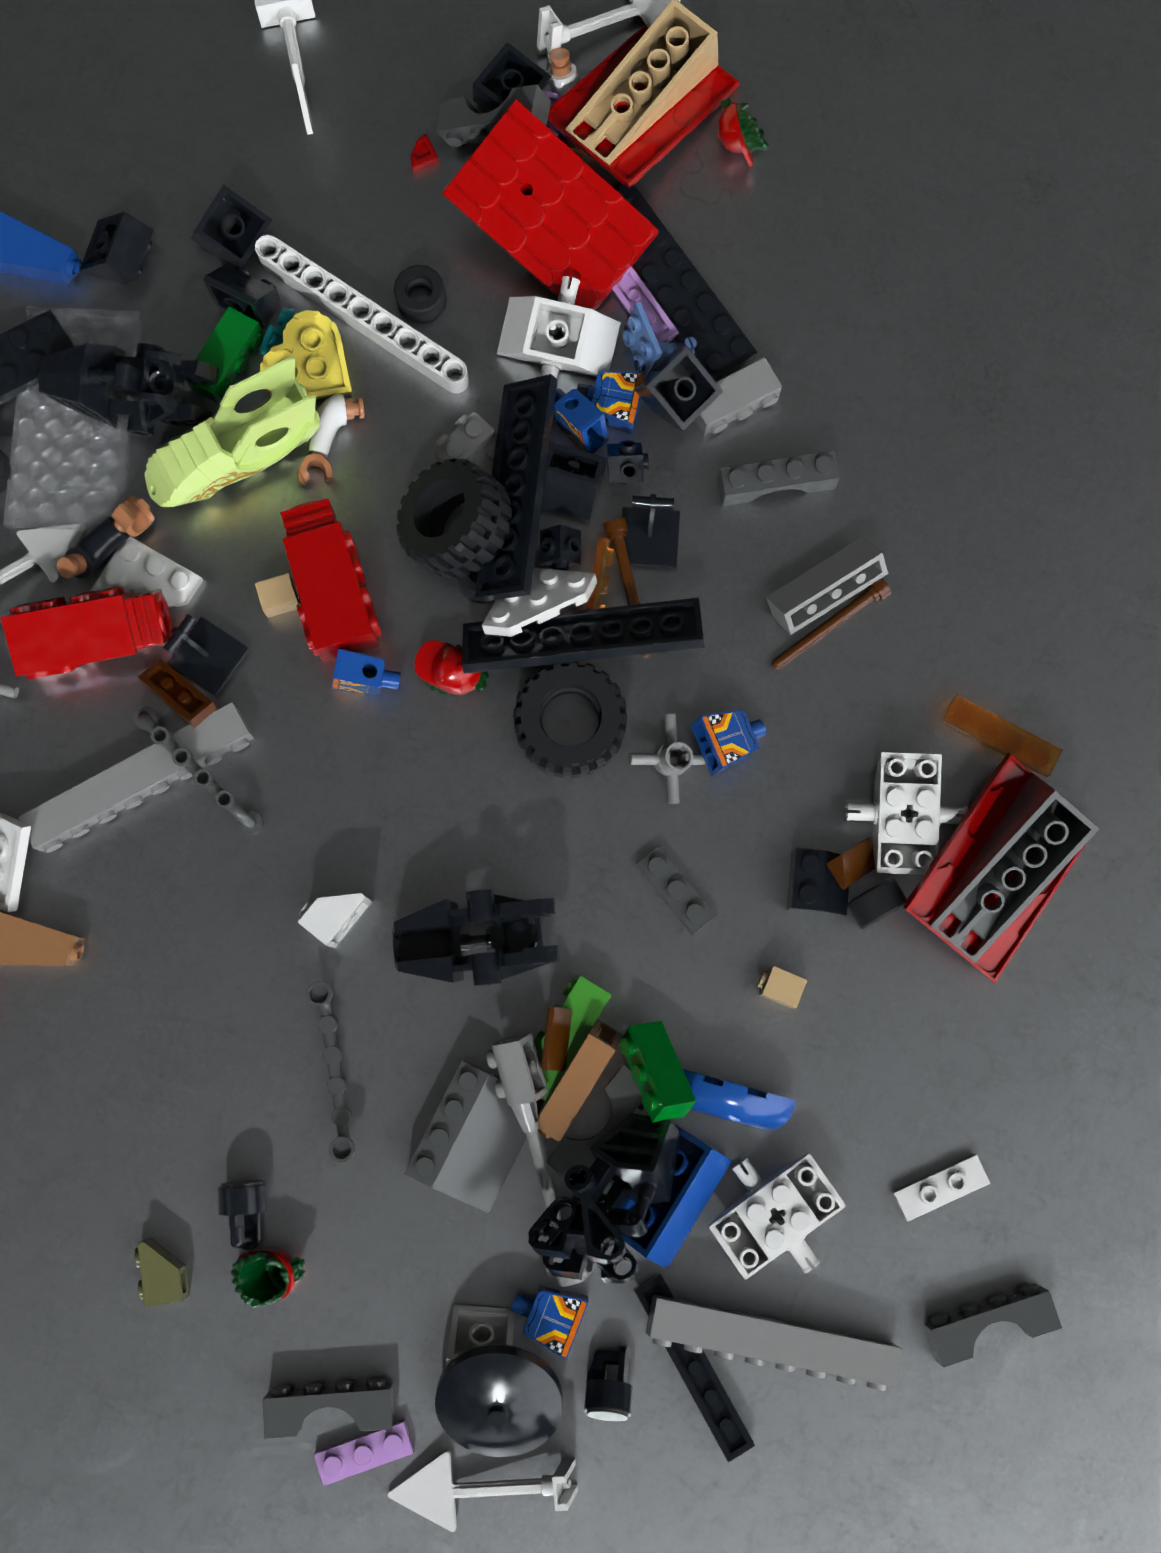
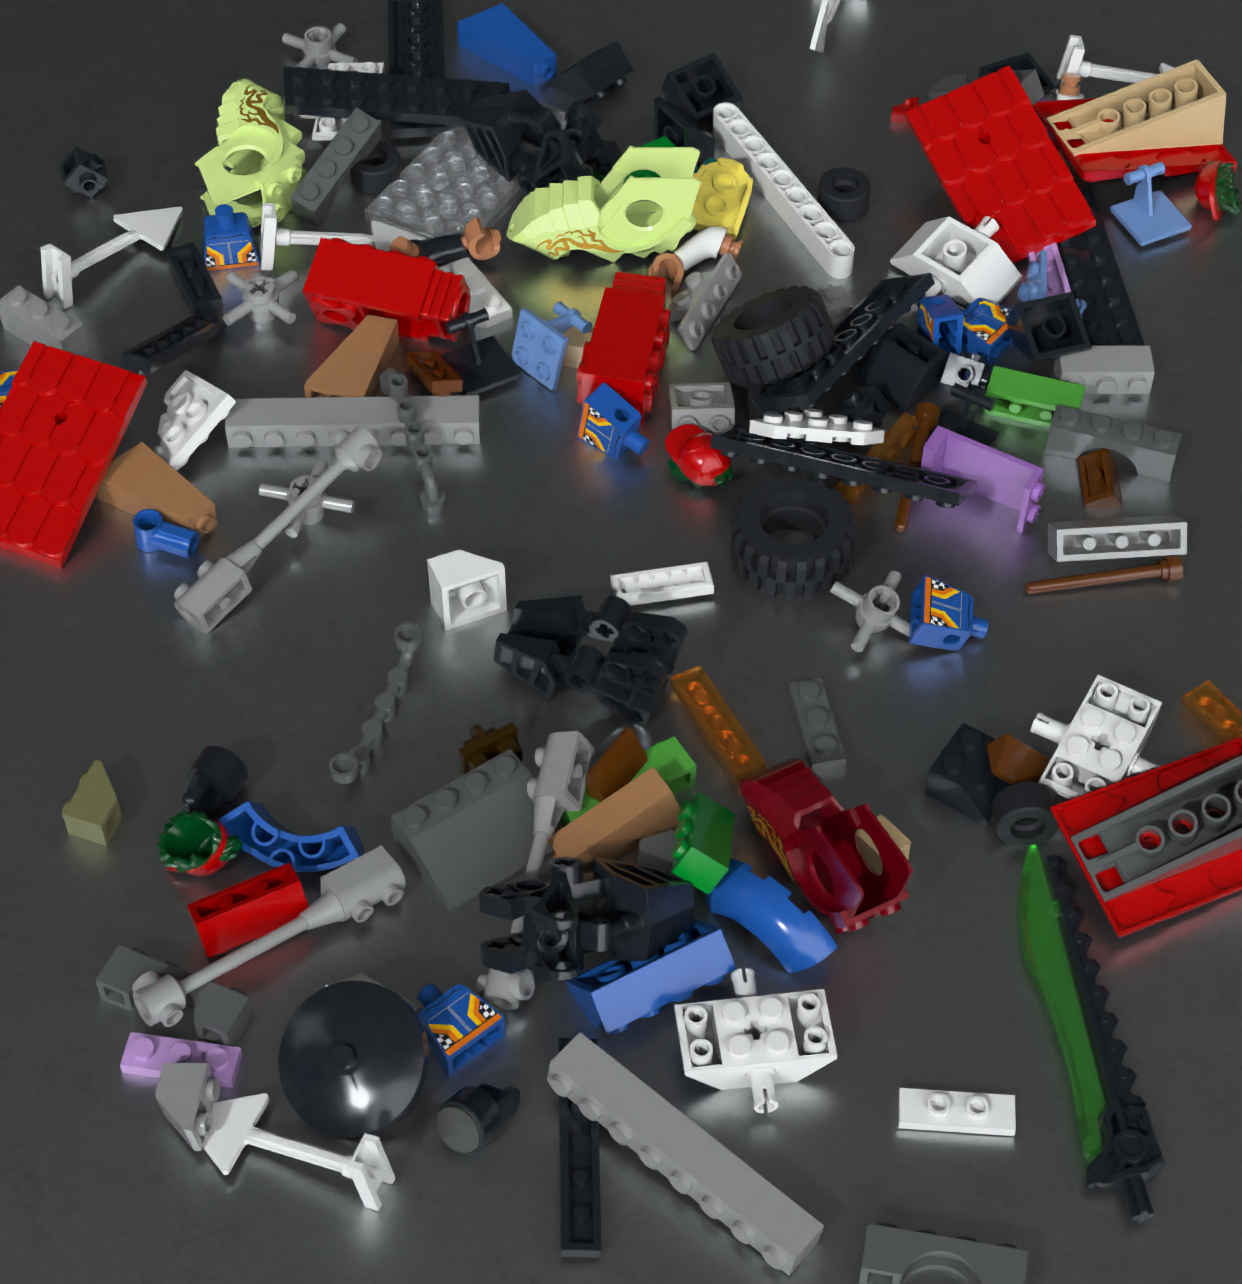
camera: 30 degrees right, 30 degrees down
none -> light grey bar [132,845,406,1027]
none -> blue piece [133,509,200,558]
none -> light grey slope [155,1063,220,1151]
none -> light grey bar [174,426,382,635]
none -> red brick [187,862,309,958]
none -> blue brick [218,801,364,872]
none -> light grey bar [259,459,355,538]
none -> medium nougat slope [304,315,399,398]
none -> dark brown hips [458,722,523,775]
none -> medium blue plate [510,301,592,391]
none -> white plate [610,562,714,606]
none -> light grey bracket [668,253,742,350]
none -> light grey plate [668,382,735,434]
none -> clear orange plate [670,665,767,784]
none -> dark red animal [740,758,913,934]
none -> medium lavender panel [921,426,1045,533]
none -> bright green brick [983,366,1086,428]
none -> piece [1019,844,1165,1223]
none -> reddish brown slope [1077,448,1123,508]
none -> medium blue plate [1110,162,1192,246]

